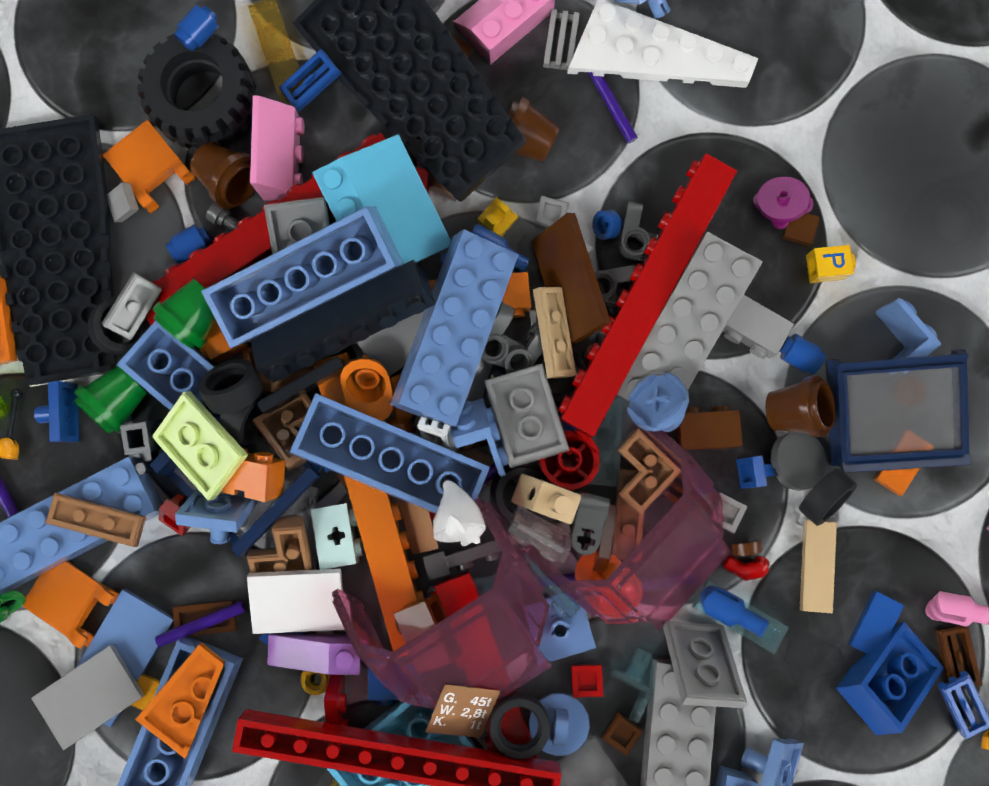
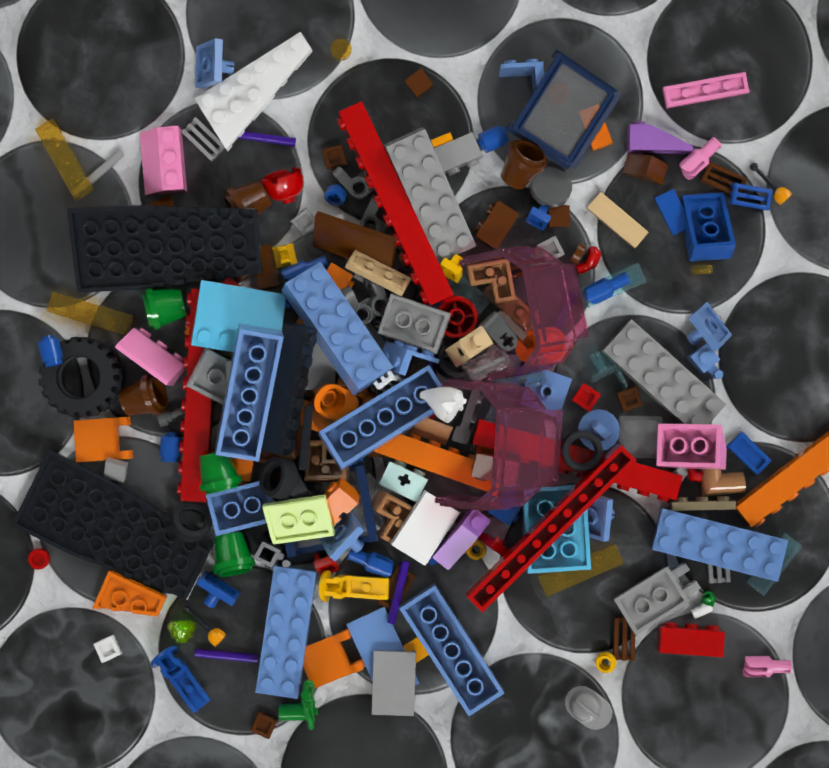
camera: 55 degrees left, 5 degrees up
medium nougat tile [45,493,146,547] -> none
light grey plate [102,272,162,340] -> none
orange wing [135,642,226,759] -> none
blue tile [278,49,342,112] -> none
medium nougat sticker [425,684,500,738] -> none
medium blue tile [627,373,689,432] -> none
light grey tile [663,621,747,708] -> none
magenta piece [753,177,814,229] -> none
black tyre [799,468,857,526] -> none
yellow brick [806,245,856,283] -> none
none -> green piece [142,288,186,330]
none -> reddish brown tile [256,244,280,290]
none -> red cylinder [261,167,304,204]
none -> yellow piece [318,570,389,602]
none -> reddish brown tile [322,144,347,170]
none -> clear yellow tile [331,38,352,61]
none -> blue arm [347,549,394,578]
none -> light orange tile [431,132,453,148]
none -> yellow tile [440,254,463,283]
none -> reddish brown tile [548,205,570,228]
none -> reddish brown slope [622,153,668,185]
none -> medium lavender slope [627,121,693,154]
none -> clear yellow tile [692,265,713,274]

